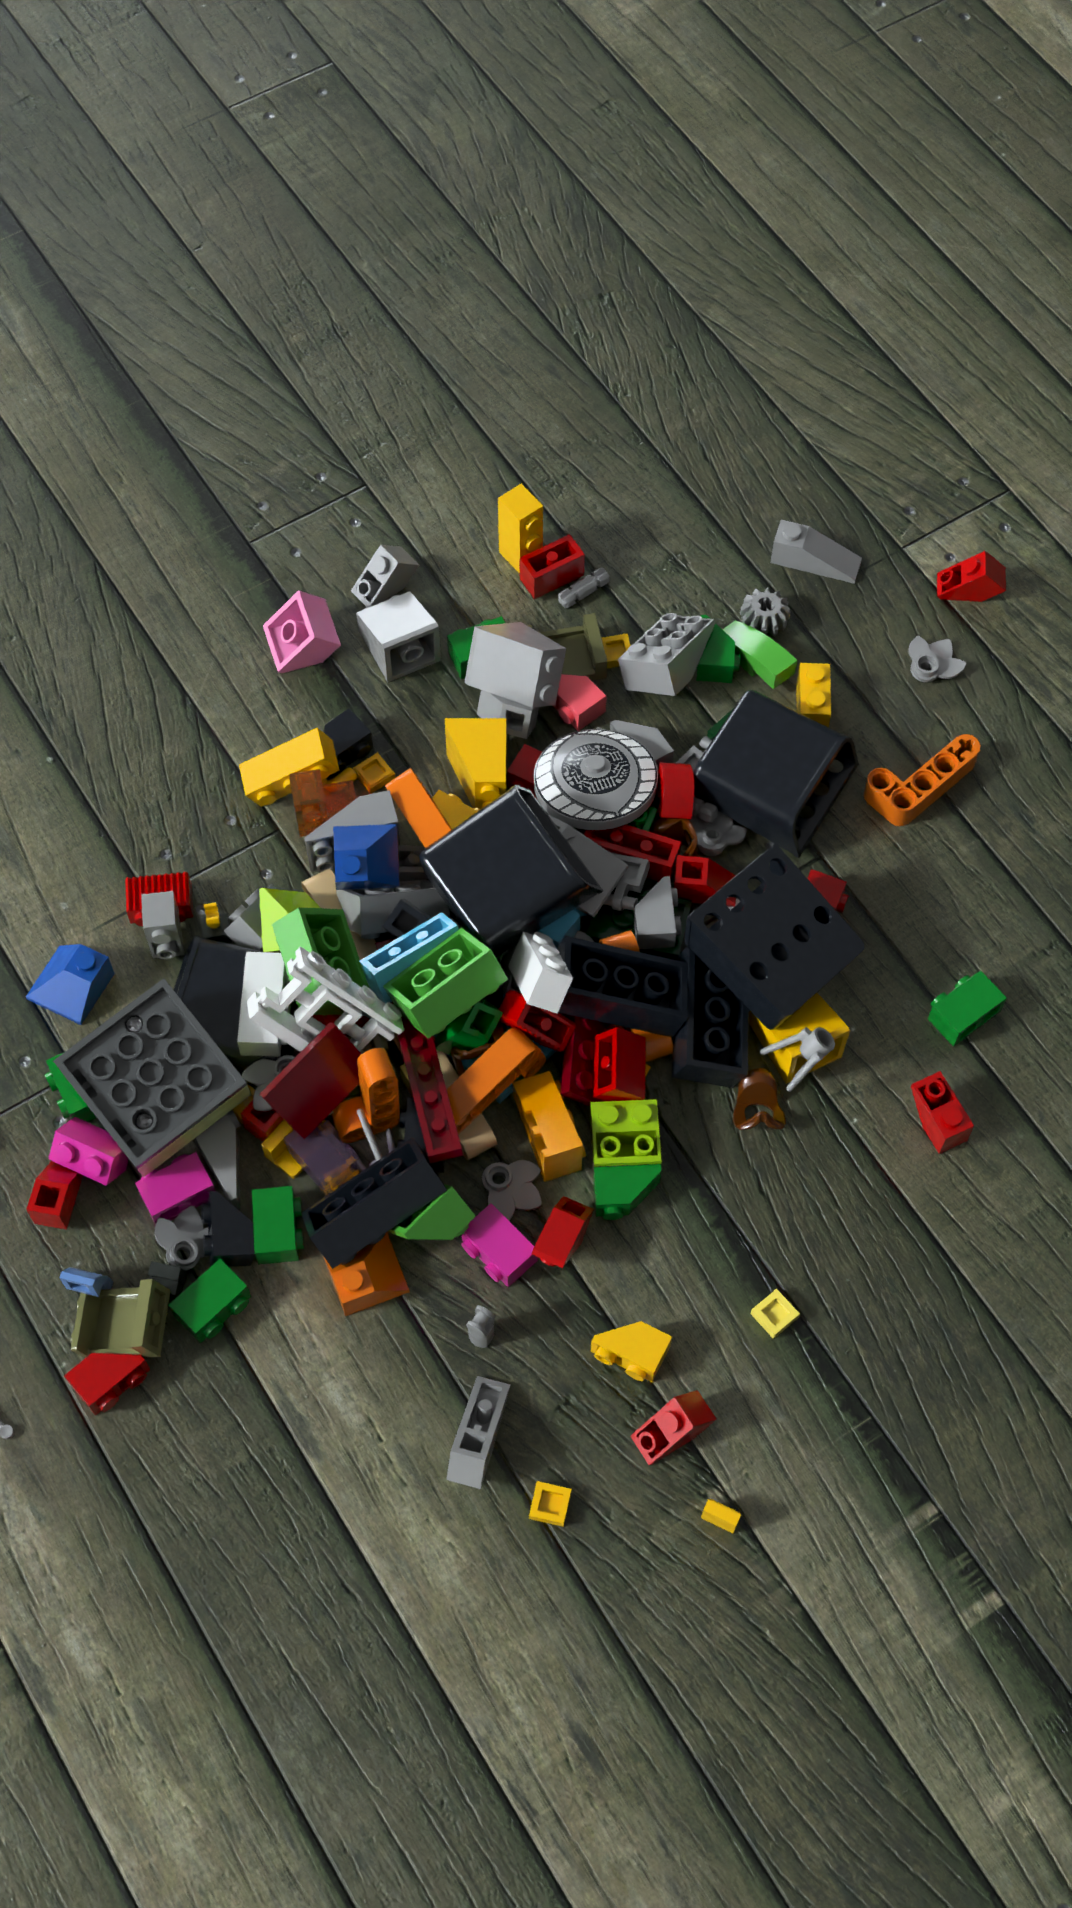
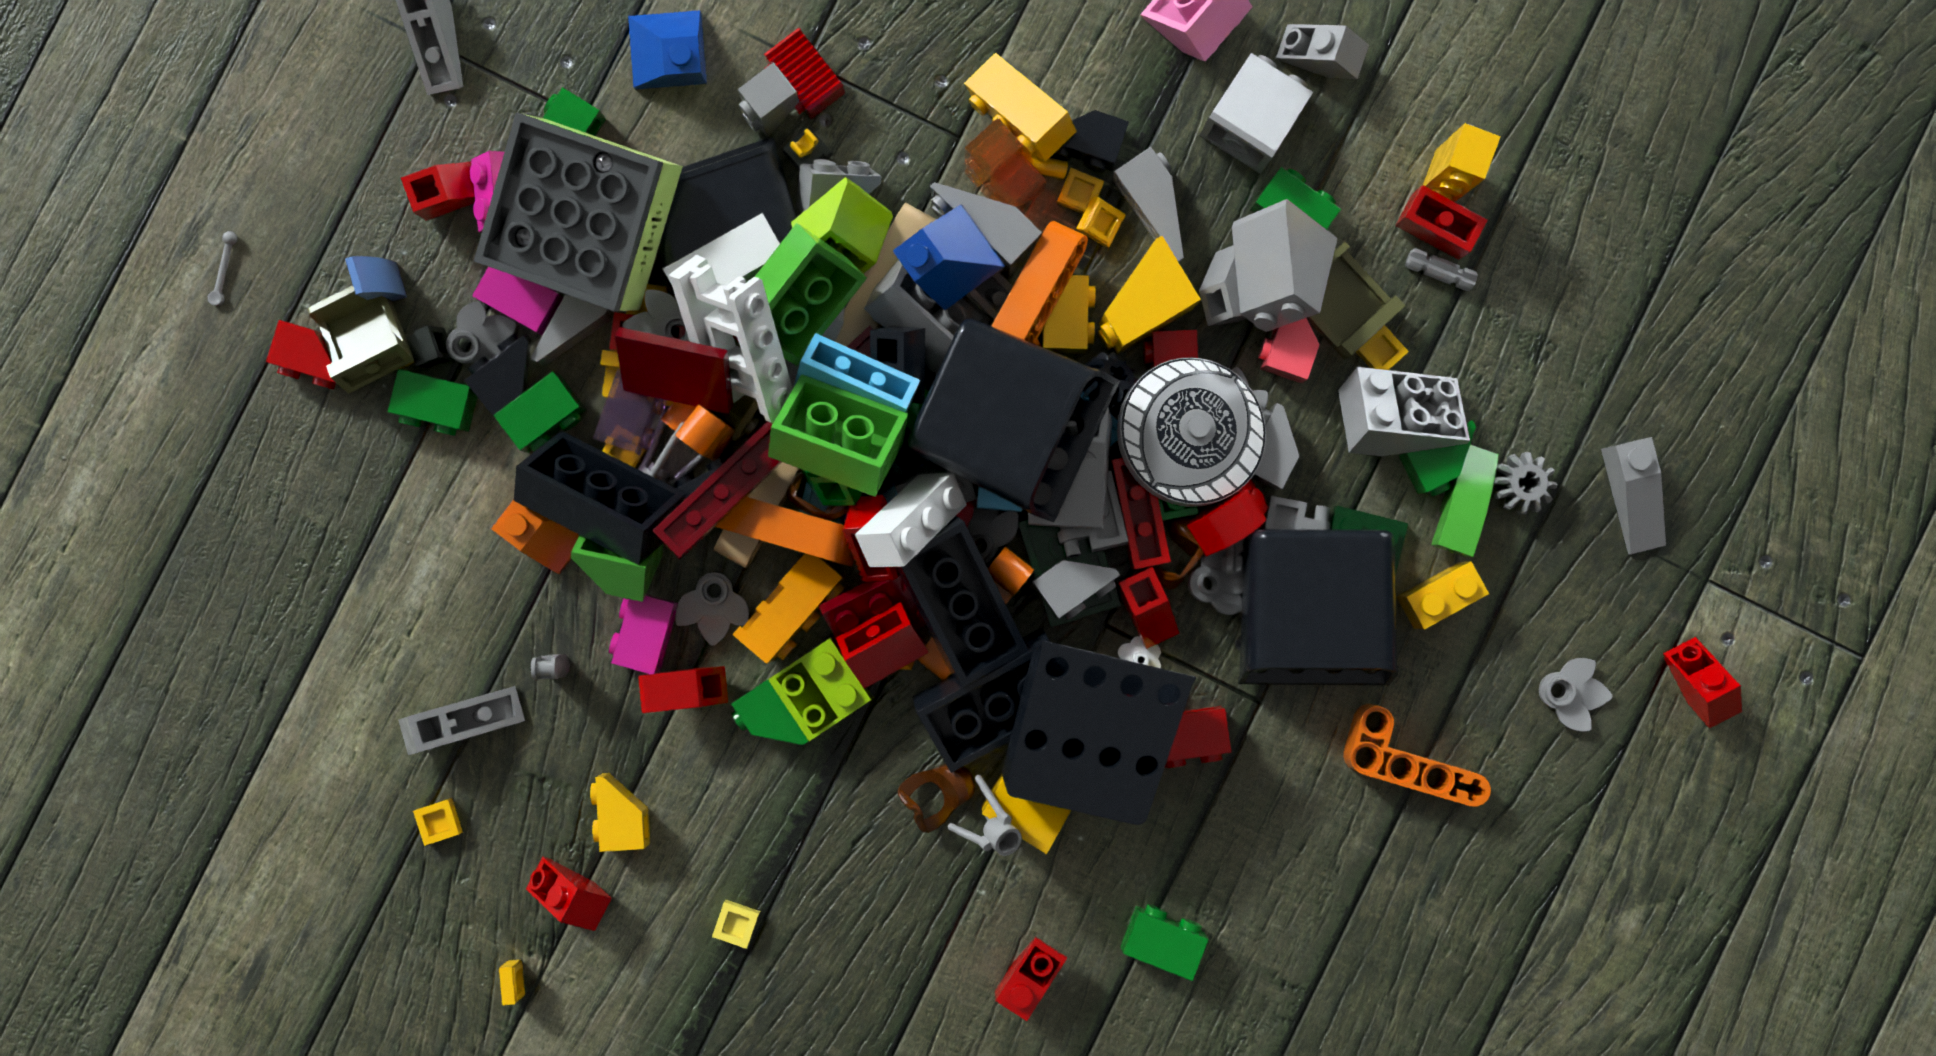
camera: 55 degrees right, 25 degrees up
none -> yellow tile [1076,196,1126,247]
none -> light grey slope [1112,147,1184,264]

